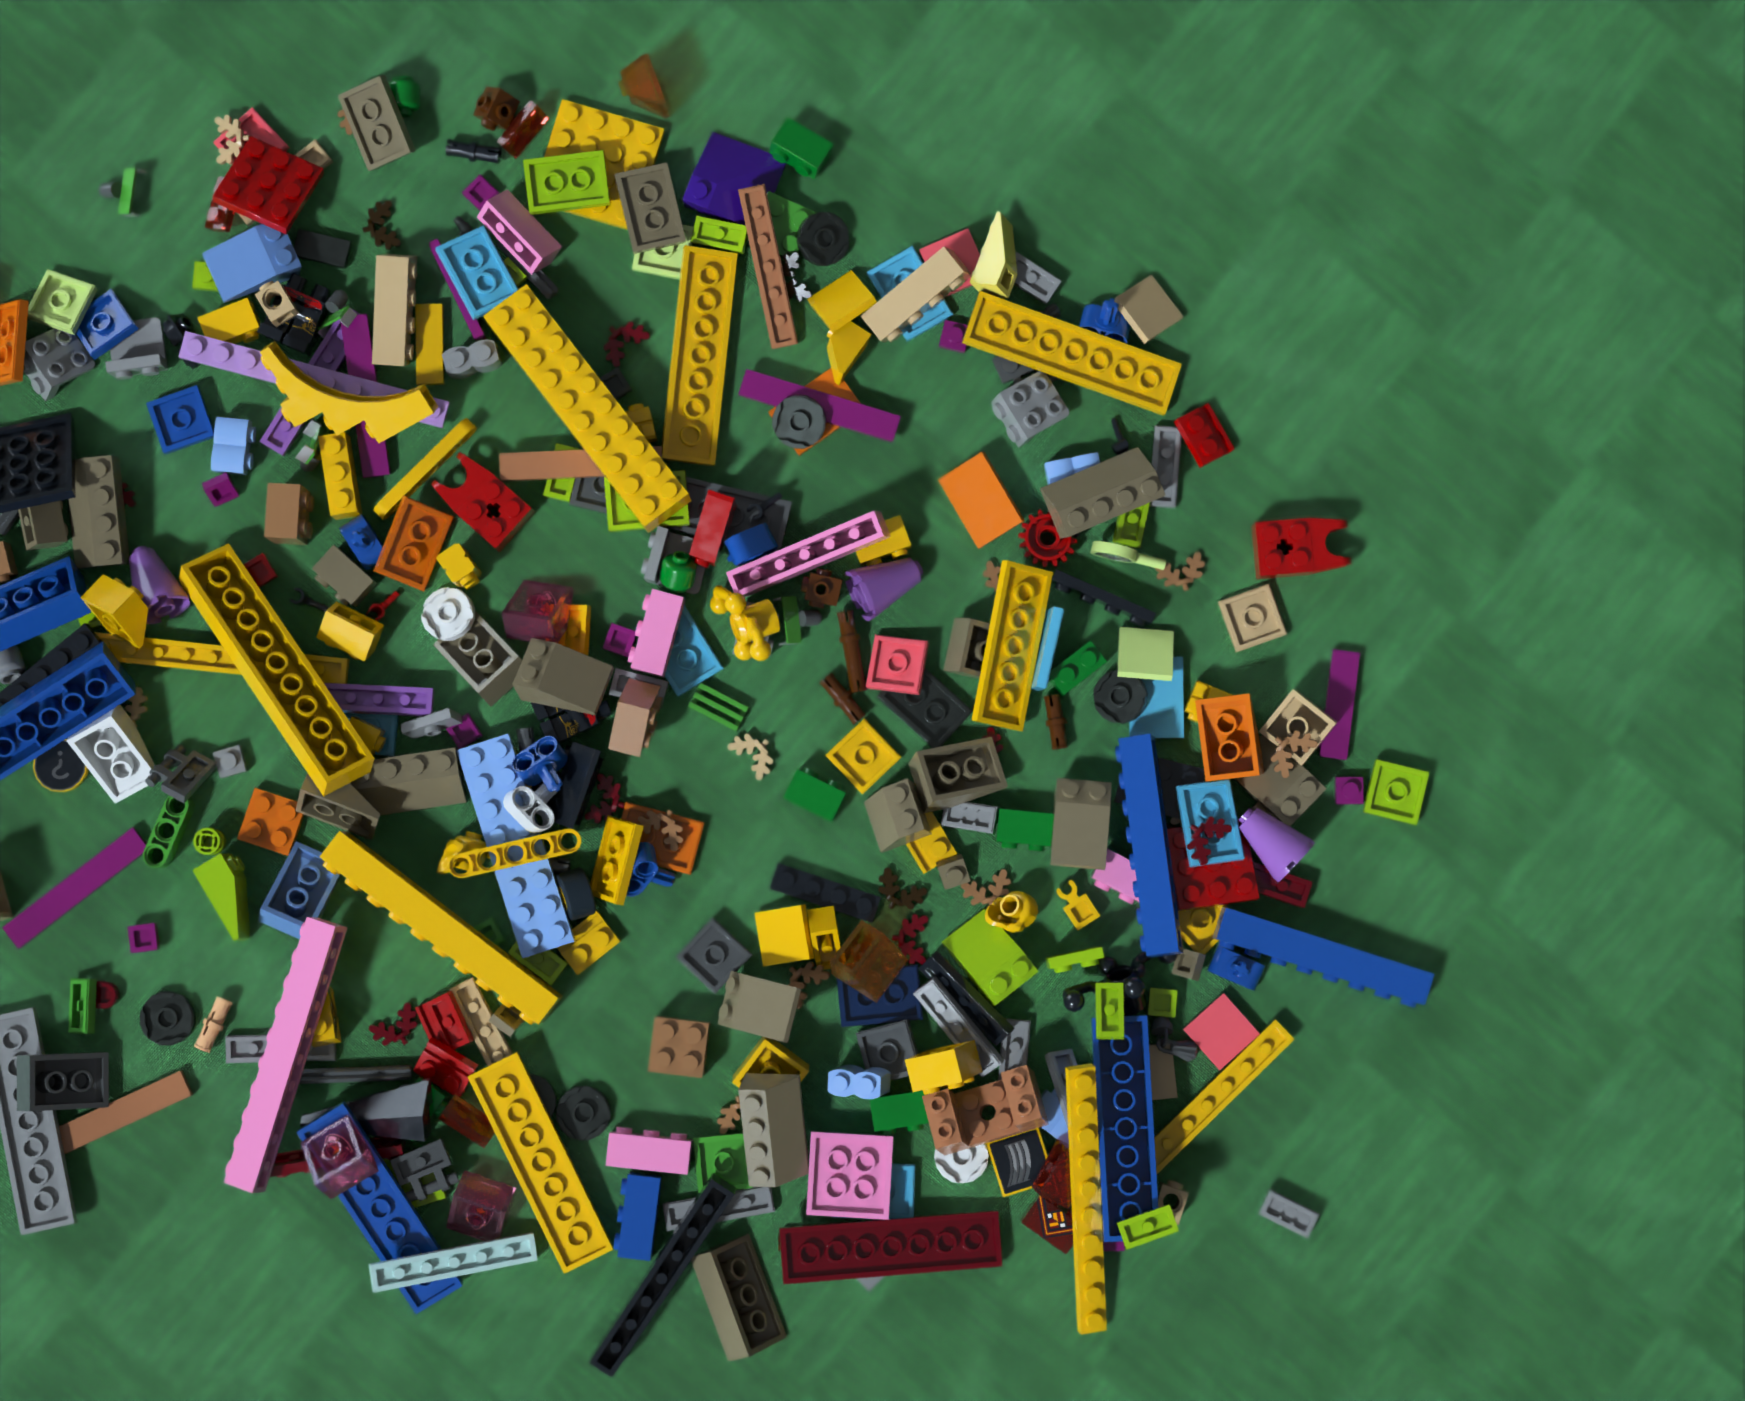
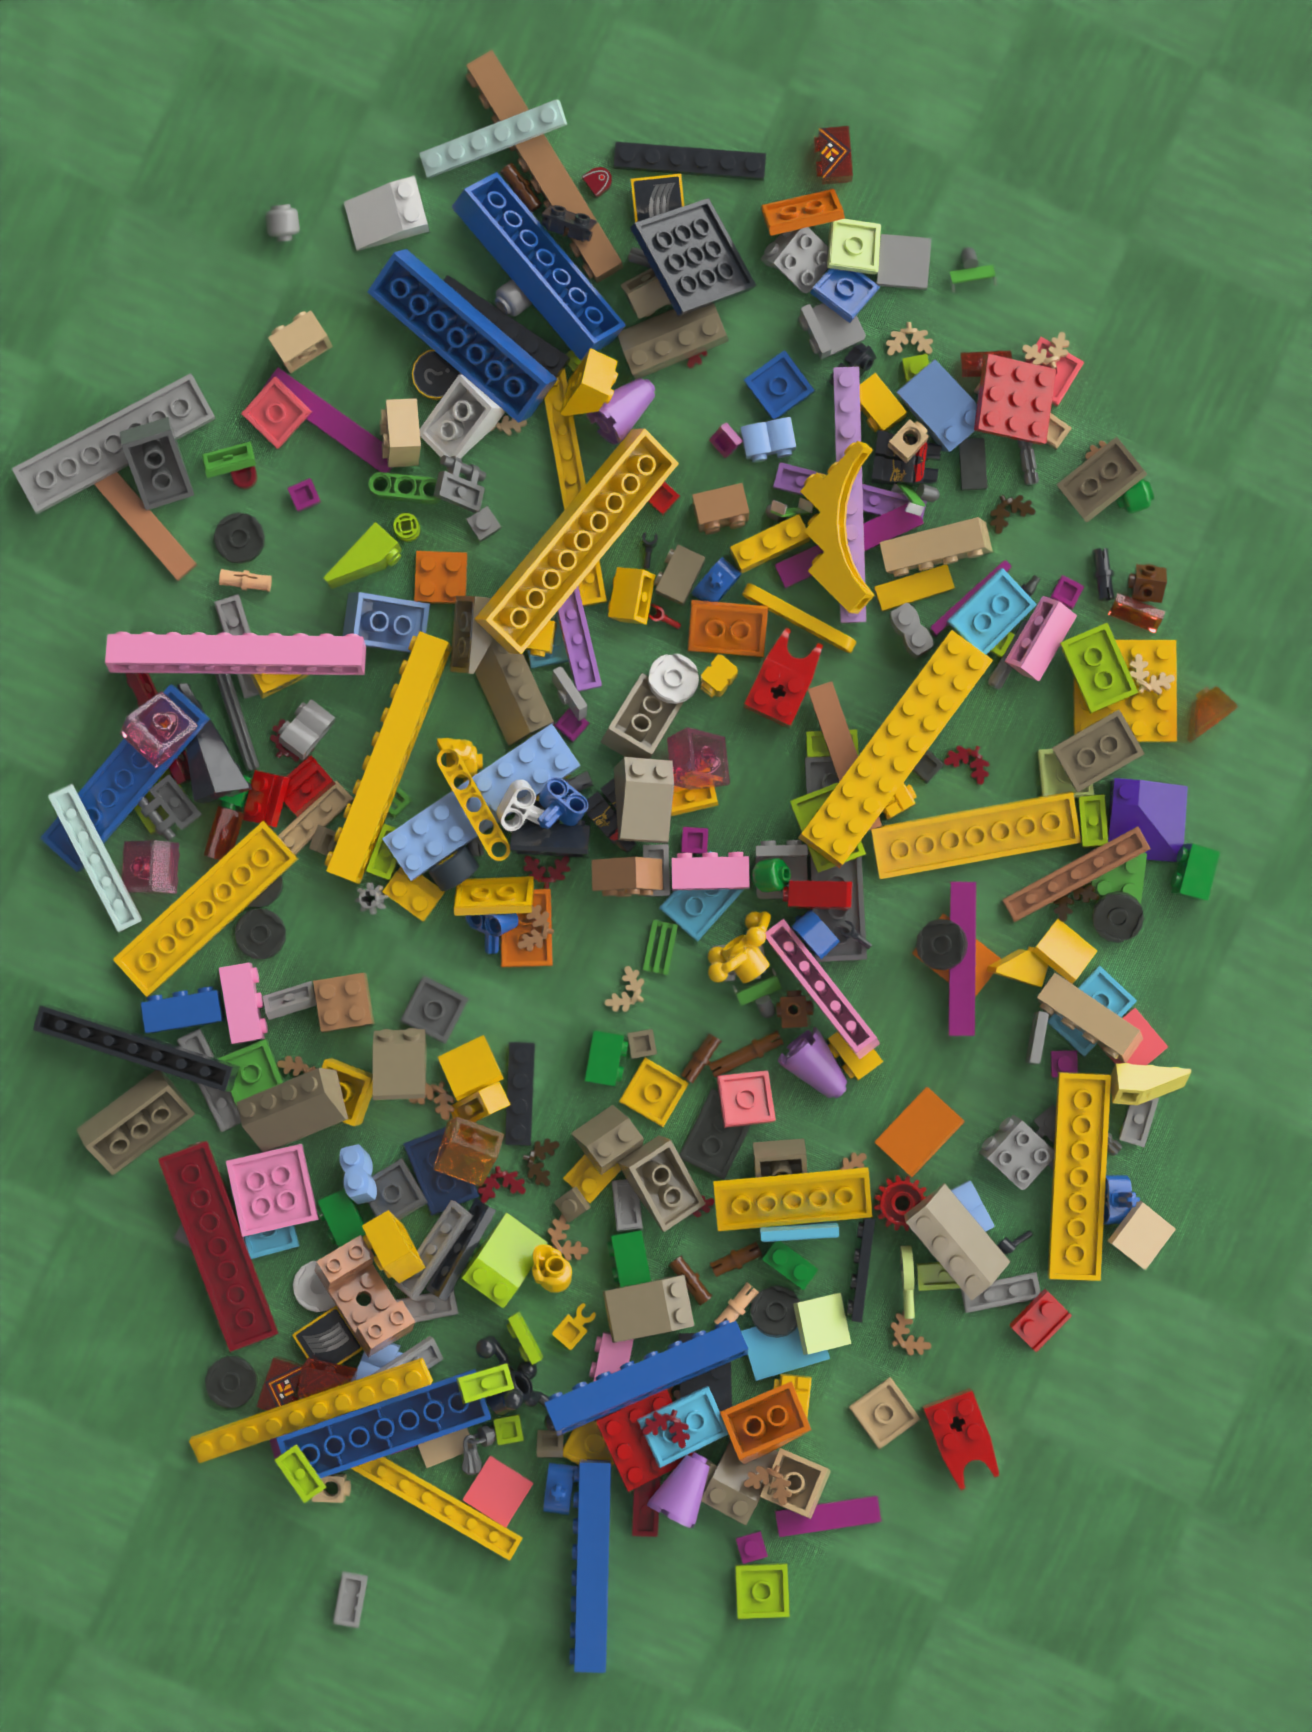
camera: 80 degrees right, 0 degrees up
none -> pearl dark grey tile [205,1356,257,1408]
none -> coral tile [241,377,312,449]
none -> light grey plate [263,981,317,1020]
none -> light grey brick [278,699,335,760]
none -> light grey gear [355,883,389,915]
none -> tan brick [380,398,421,467]
none -> dark tan plate [627,1029,657,1059]
none -> reddish brown pin [668,1255,713,1306]
none -> light nougat pin [714,1282,759,1324]
none -> light grey tile [877,234,931,290]
none -> tan animal [886,322,933,356]
none -> dark grey axle [1018,440,1039,485]
none -> light grey tile [1025,1011,1049,1064]
none -> tan animal [1129,654,1175,695]

